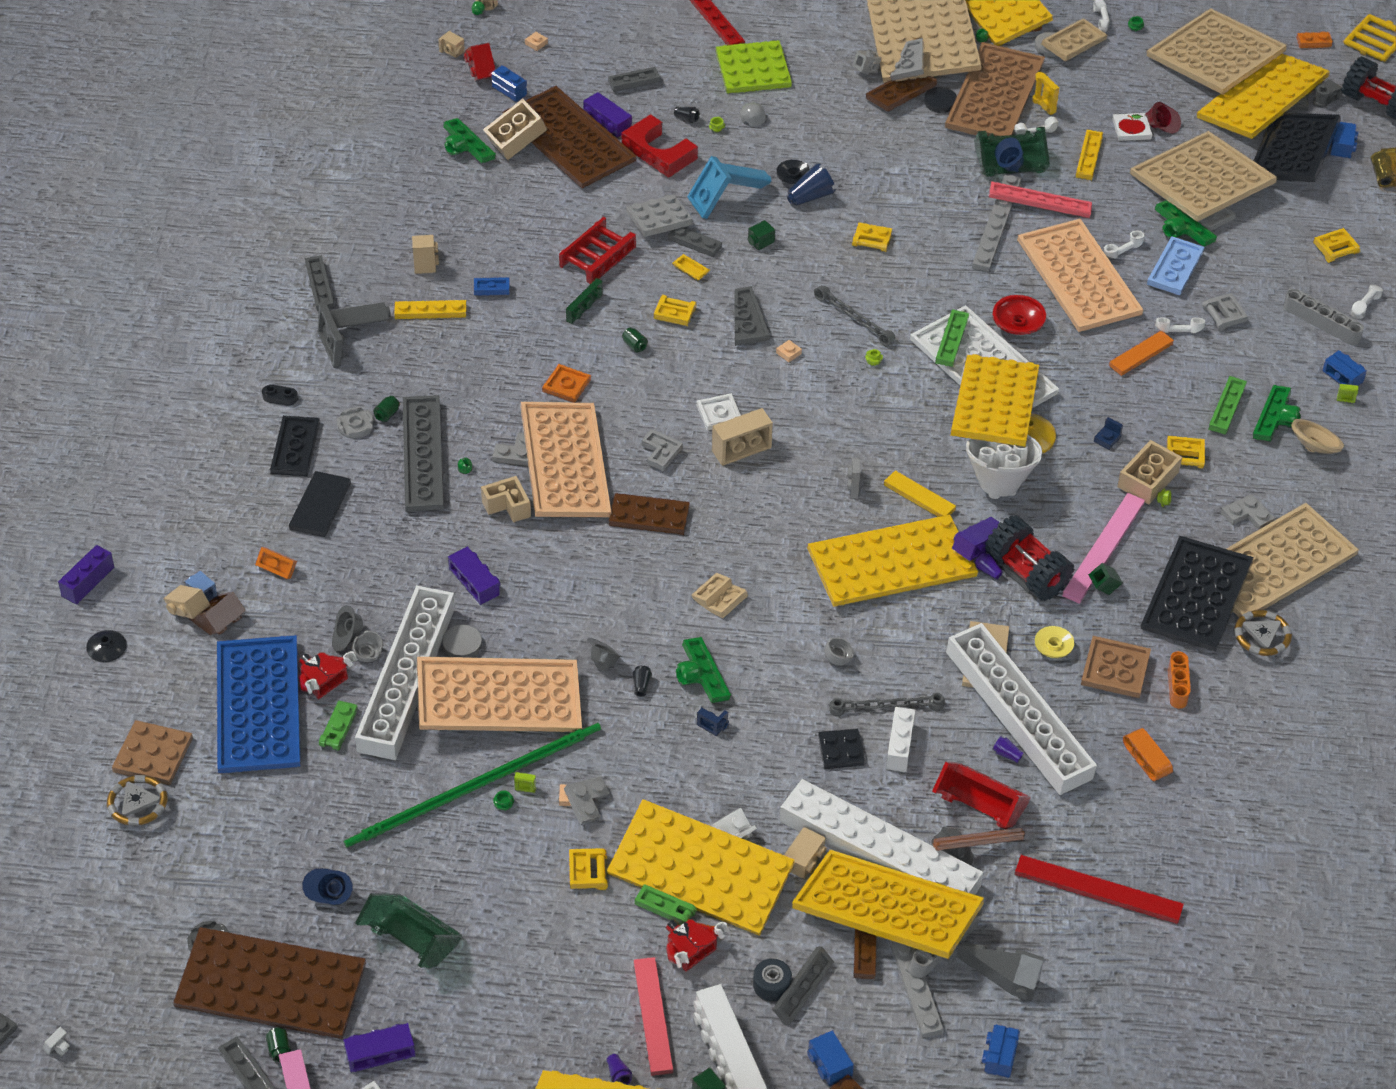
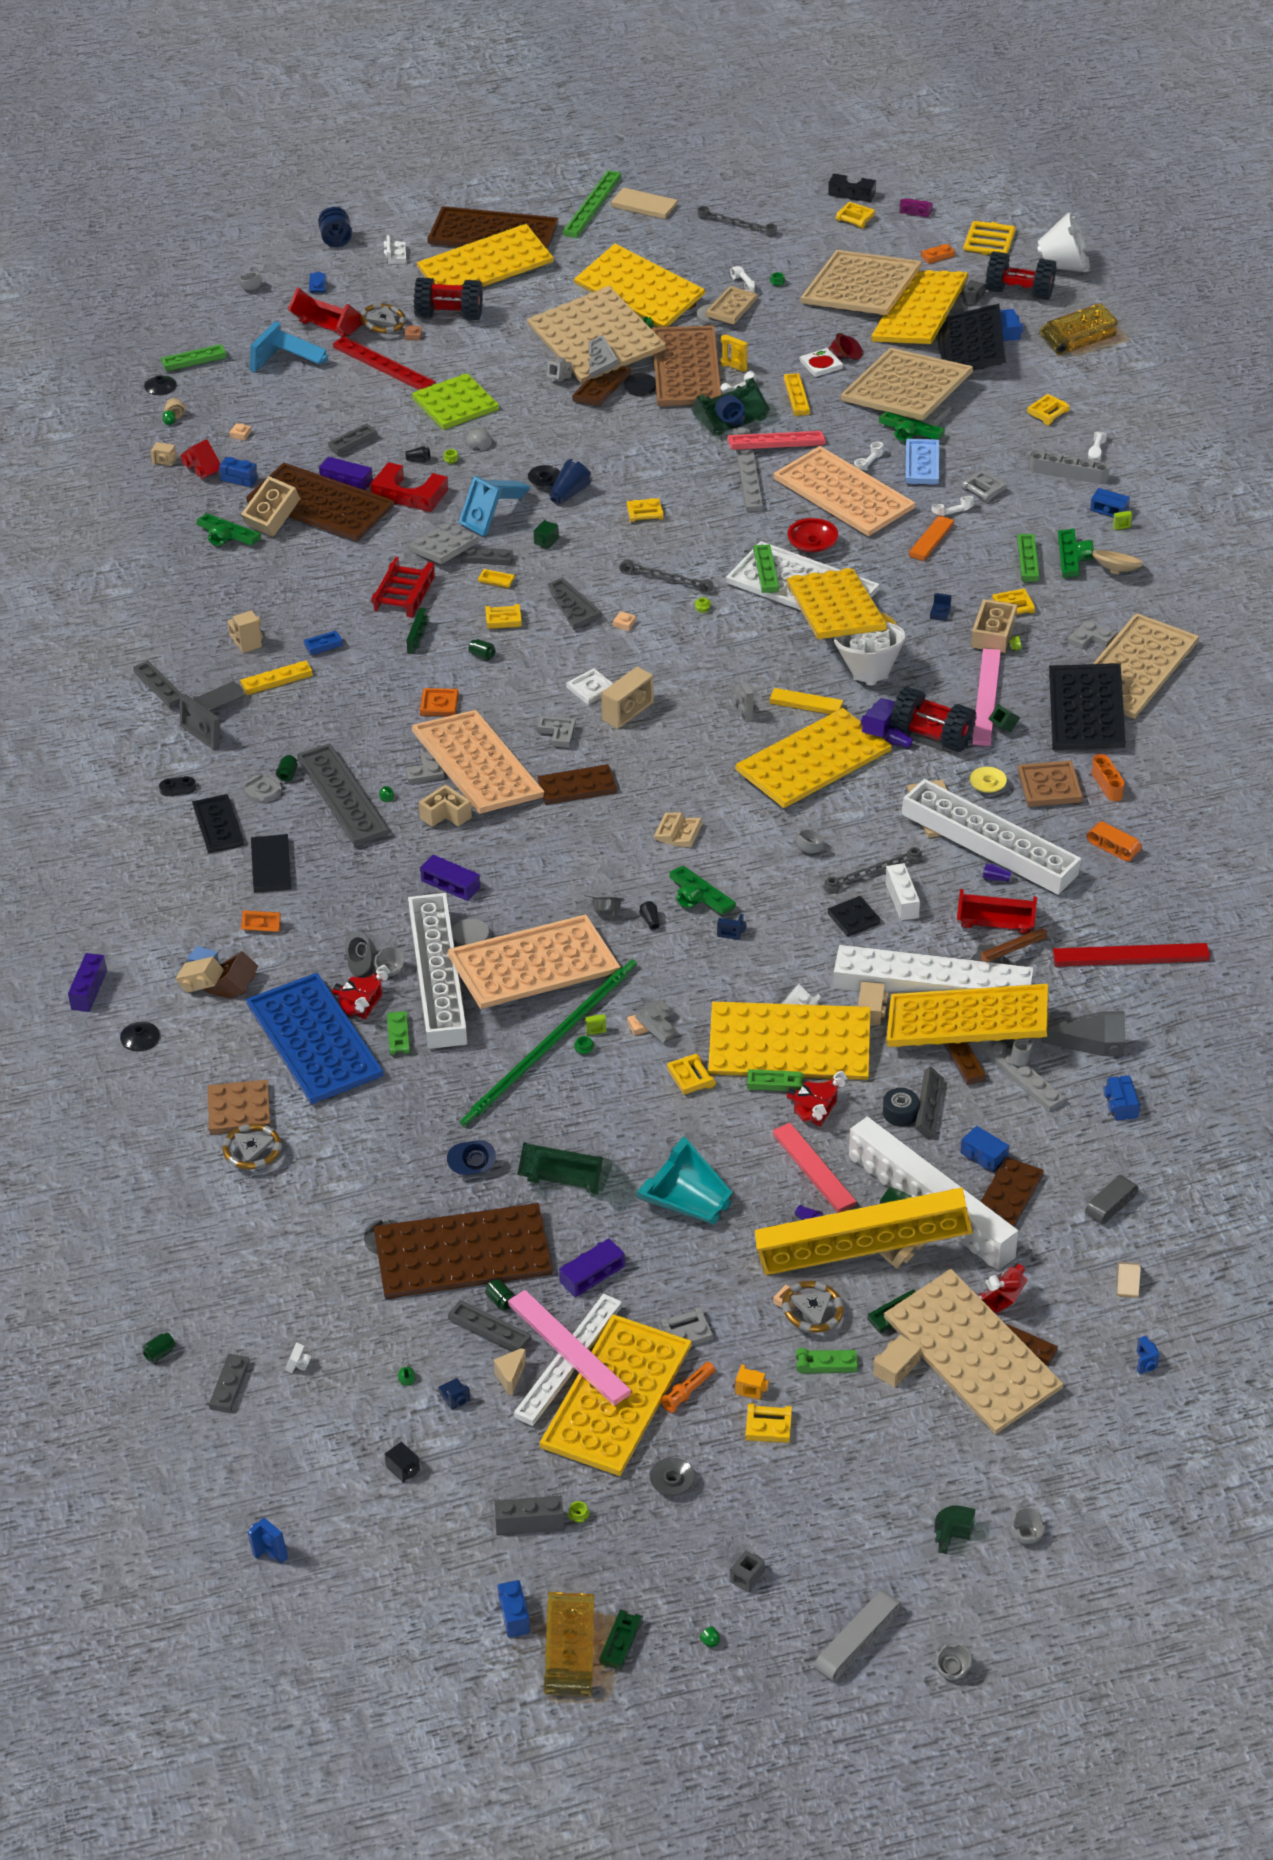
camera: 20 degrees left, 5 degrees down
light grey piece [1234,610,1292,656] -> none
none -> teal cone [636,1136,733,1226]

